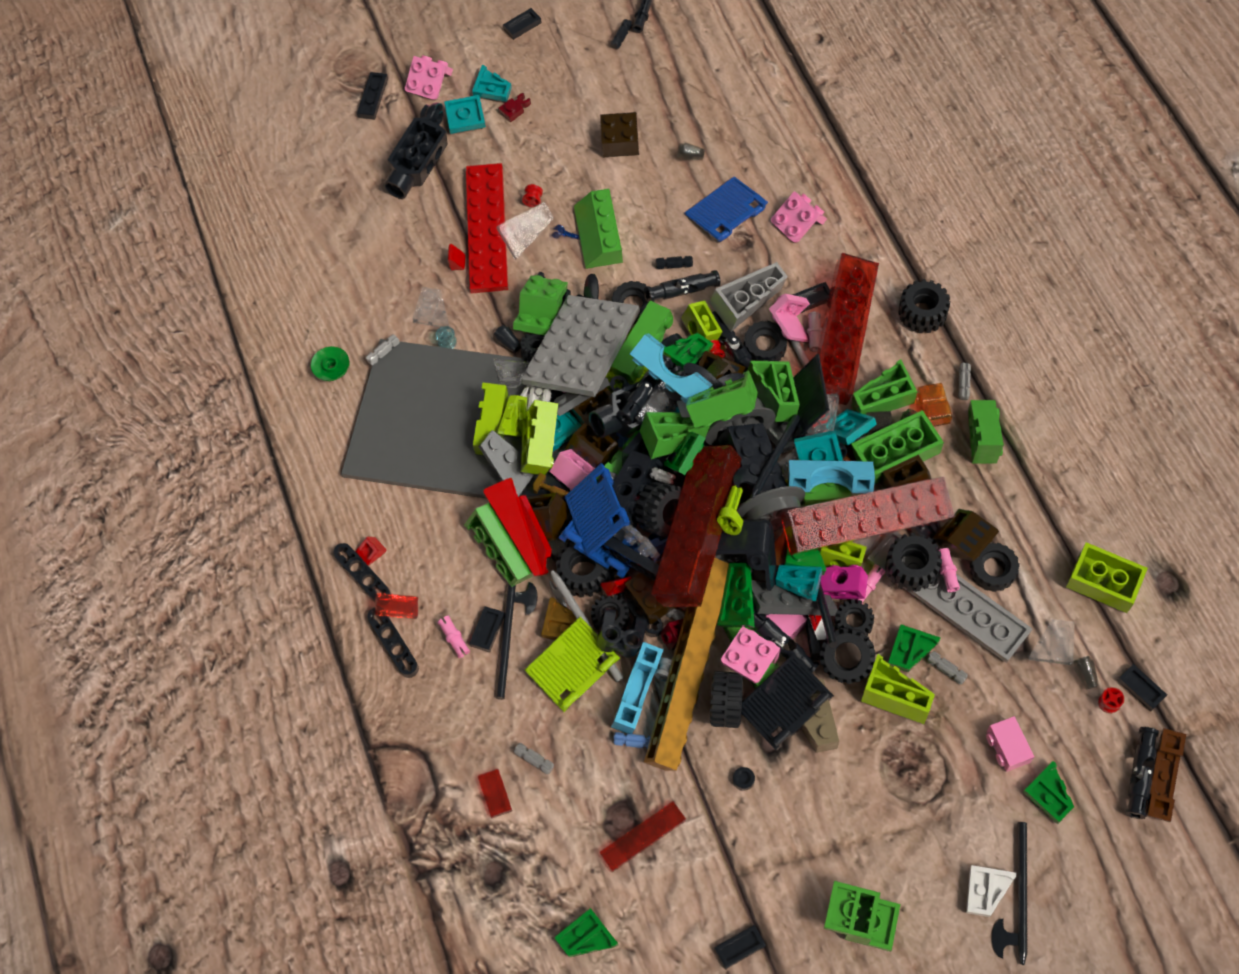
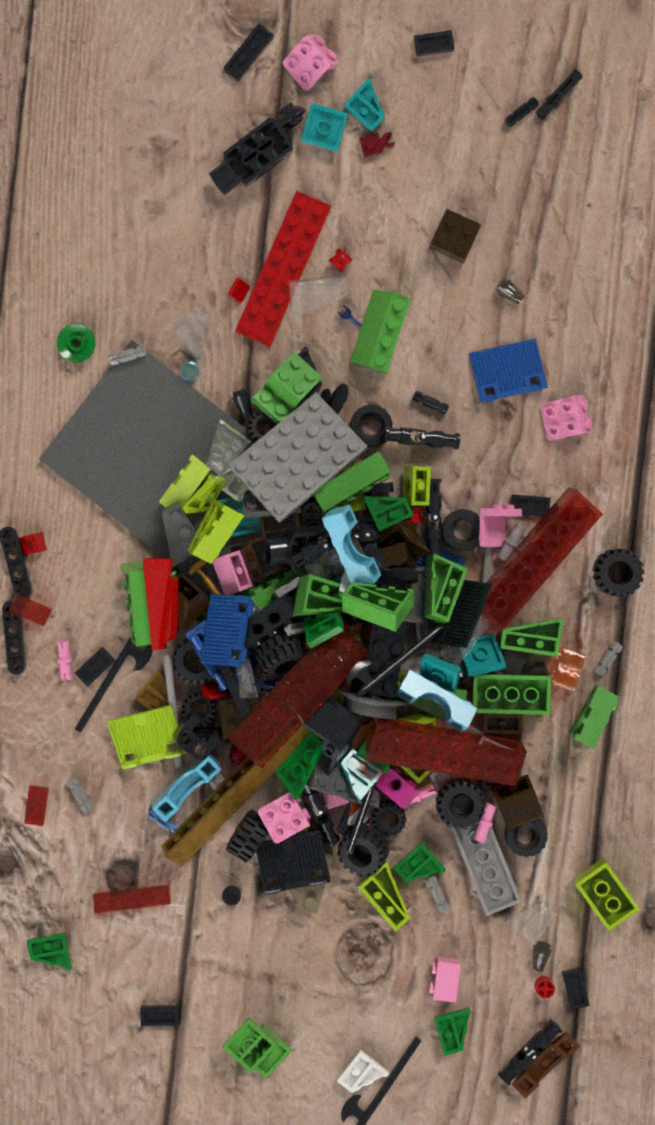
camera: 20 degrees right, 25 degrees up
light grey wedge [709,262,788,332] -> none
lime piece [717,486,743,535] -> none

